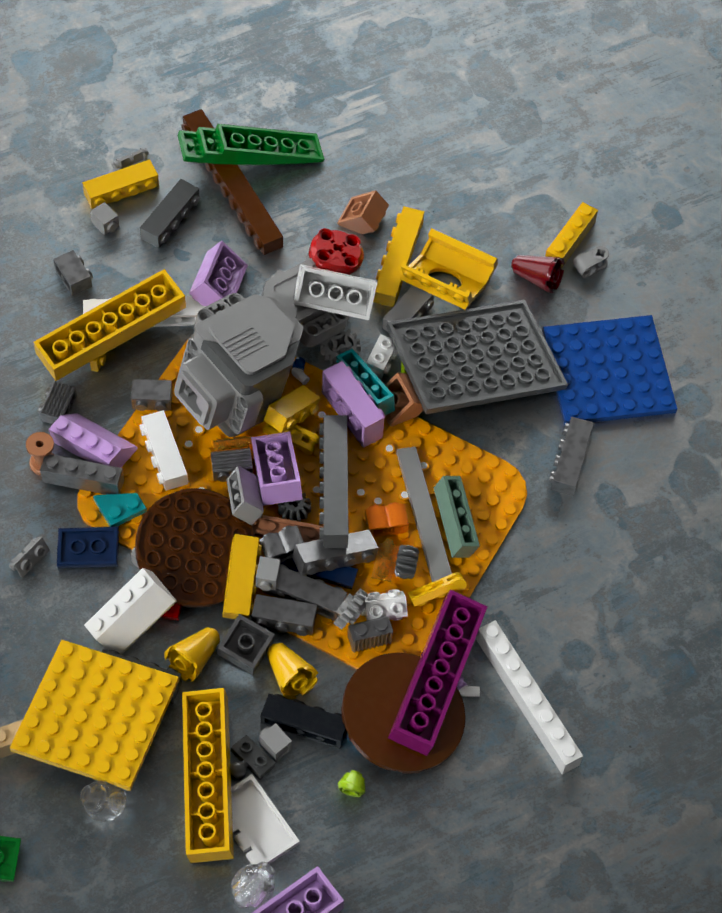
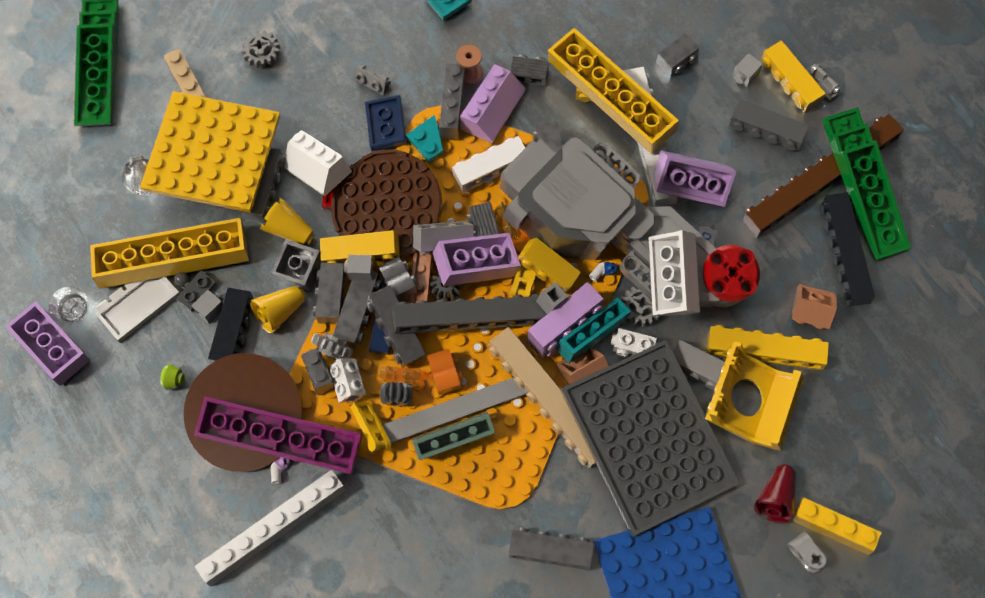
camera: 90 degrees right, 10 degrees up
none -> tan brick [488,327,595,468]
none -> light grey brick [536,282,568,314]
none -> black brick [820,192,875,307]

